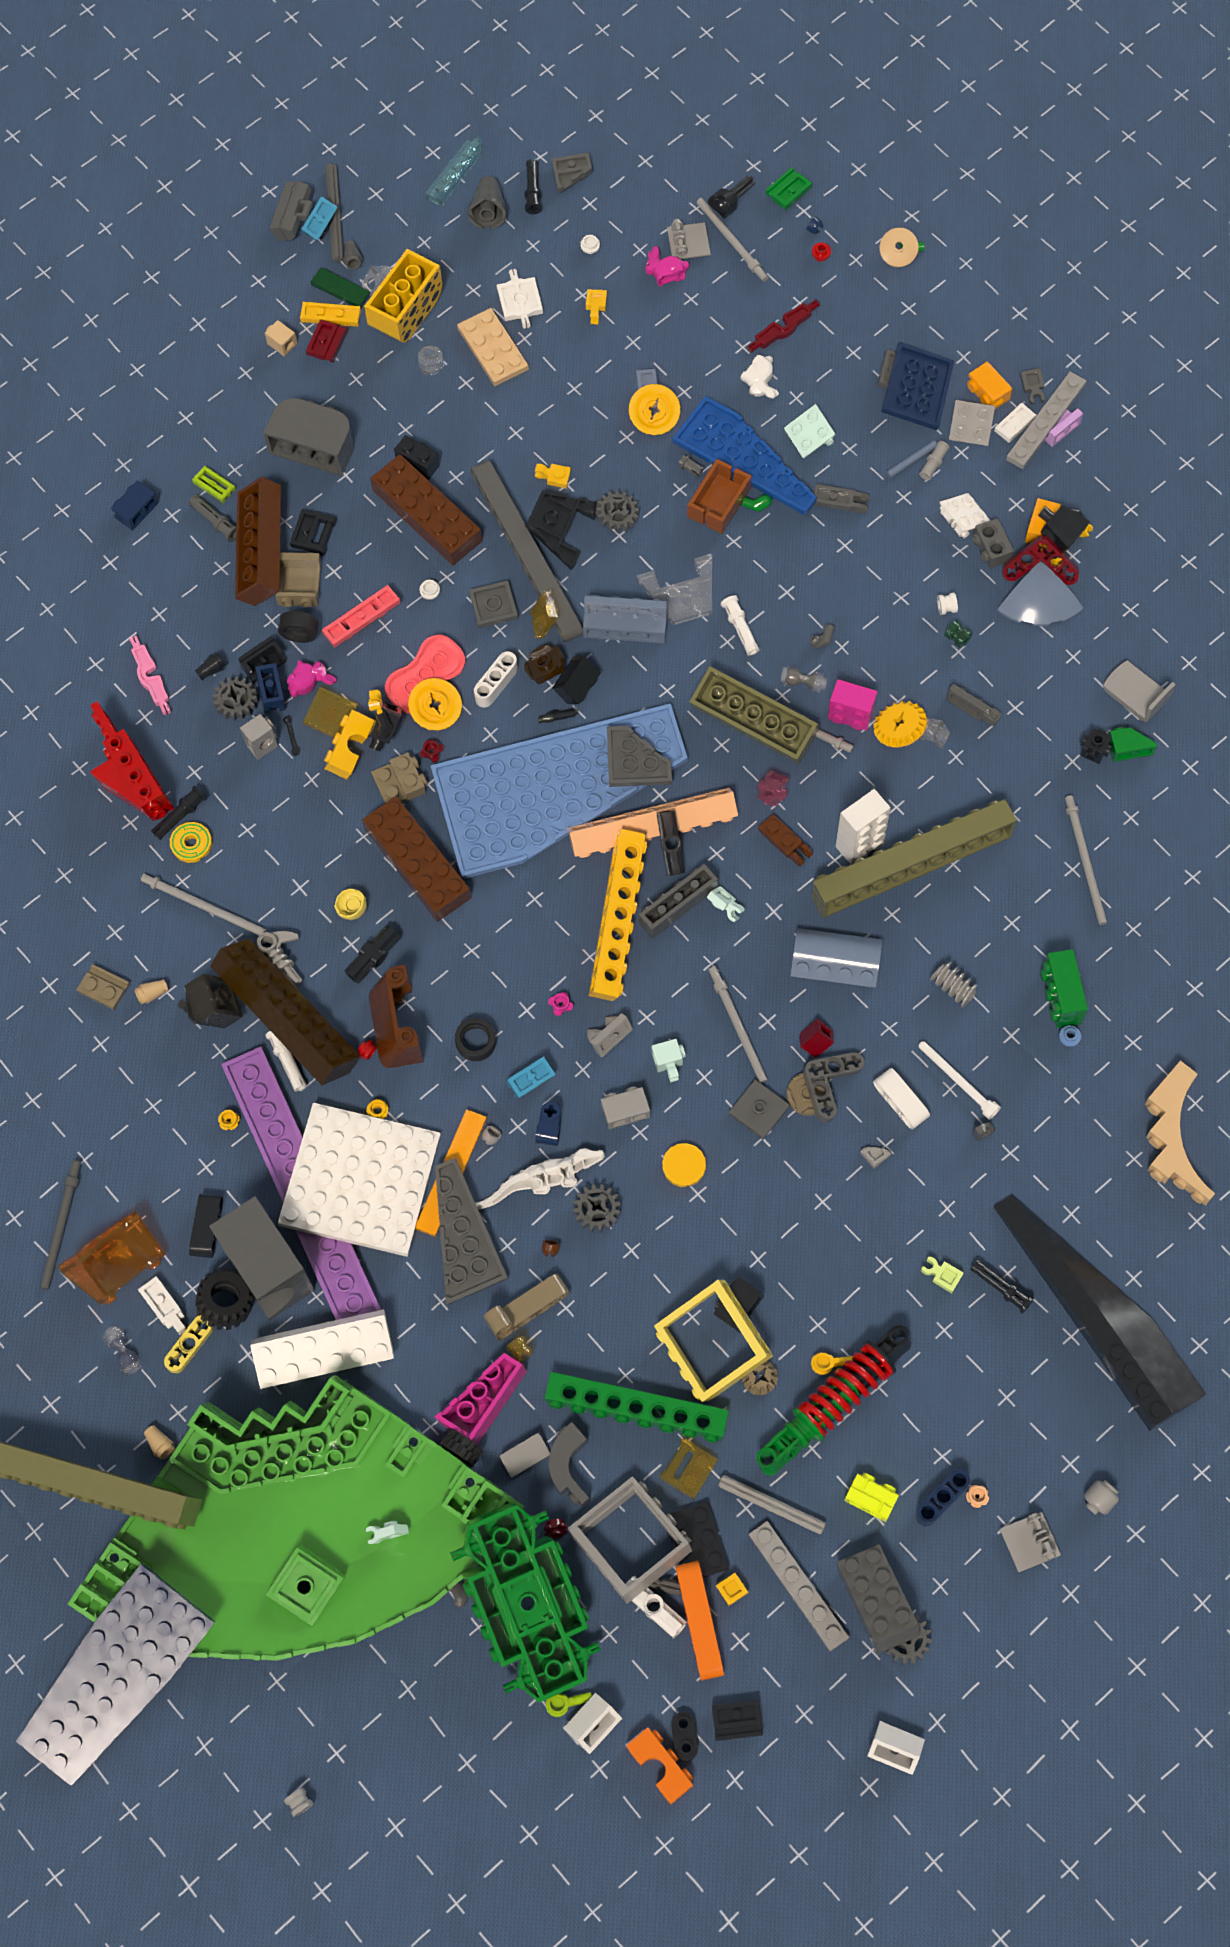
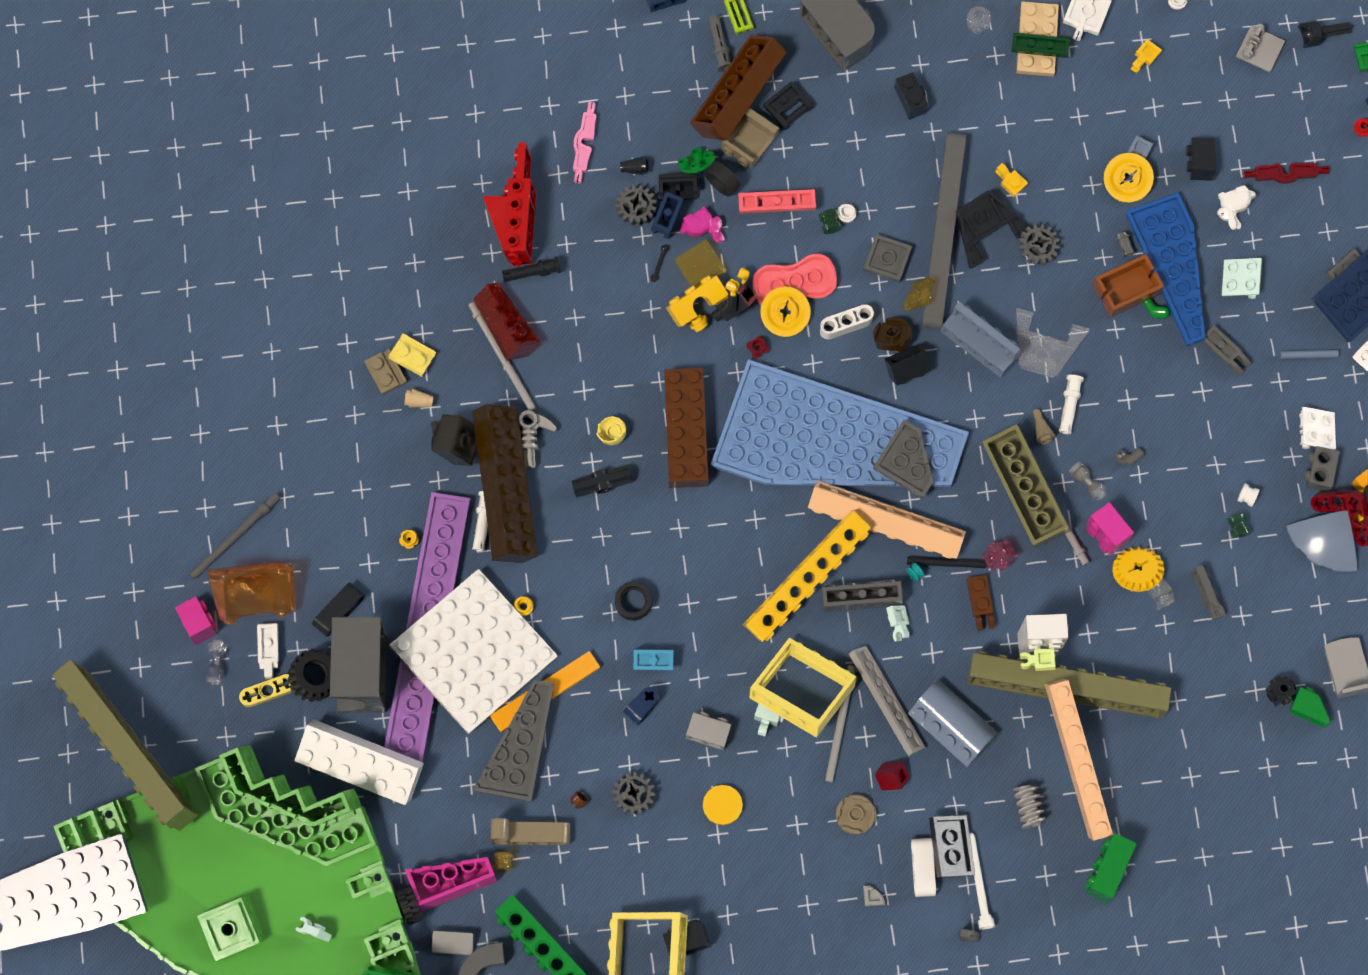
camera: 30 degrees right, 5 degrees up
tan cone [144,1425,175,1460] -> none
yellow tile [170,822,212,863] -> none
light grey brick [240,714,278,760] -> none
red plate [357,1040,377,1060] -> none
reddish brown windscreen [369,965,423,1068] -> none
reddish brown brick [370,454,482,566] -> none
dark tan plate [371,752,427,803] -> none
white animal [475,1148,605,1210] -> none
light grey hinge [482,1126,501,1145] -> none
piece [538,709,578,723] -> none
dark pink plate [548,992,573,1016] -> none
light grey tile [587,1013,633,1058] -> none
dark pink animal [645,246,689,286] -> none
black piece [656,810,685,876] -> none
light grey bar [696,198,769,282] -> none
dark grey plate [729,1080,790,1140] -> none
dark grey beam [803,1053,865,1123] -> none
light grey pin [919,441,950,480] -> none
medium blue plate [1059,1026,1081,1047] -> none
light grey bar [1065,795,1107,925] -> none
none -> dark pink brick [175,597,217,646]
none -> light yellow plate [388,334,436,377]
none -> clear red wedge [473,283,541,361]
none -> green dish [678,147,715,174]
none -> yellow plate [690,314,708,332]
none -> light yellow window [749,638,856,738]
none -> clear green wheel [818,209,842,234]
none -> light grey plate [849,646,926,757]
none -> teal bush [906,563,925,582]
none -> black bar [907,557,986,568]
none -> plate [929,815,975,878]
none -> dark green tile [1011,33,1070,58]
none -> yellowish green plate [1020,648,1055,671]
none -> dark tan cone [1033,409,1055,444]
none -> light nougat brick [1045,679,1113,840]
none -> black brick [1186,137,1216,181]

